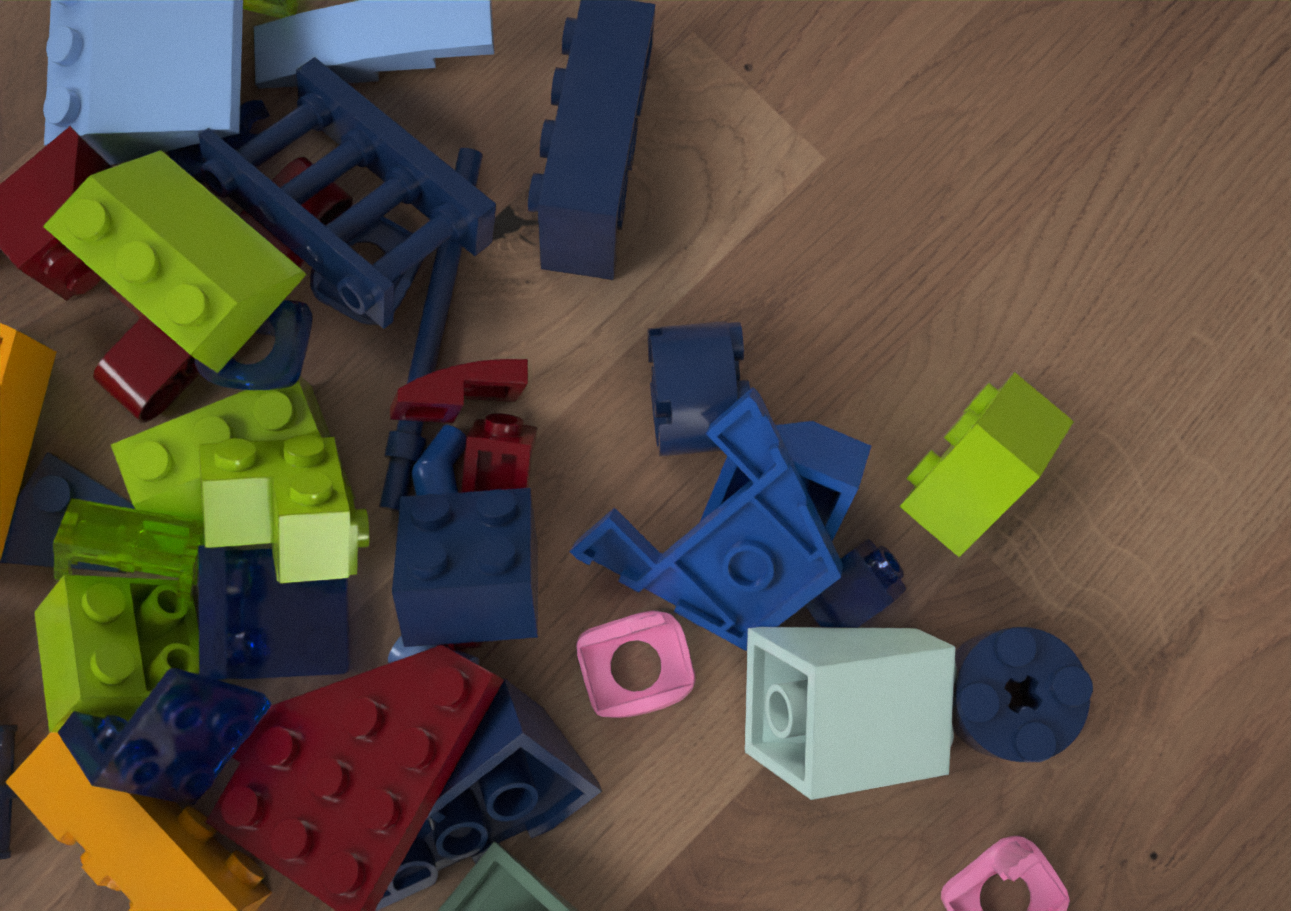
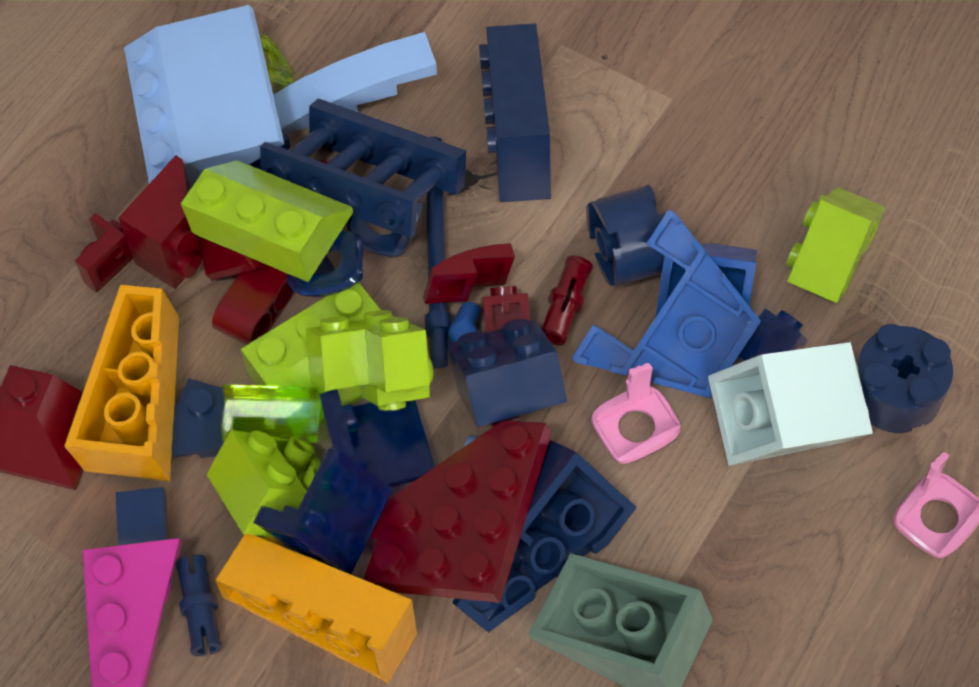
camera: 10 degrees left, 20 degrees down
none -> dark red pin [541,255,593,346]

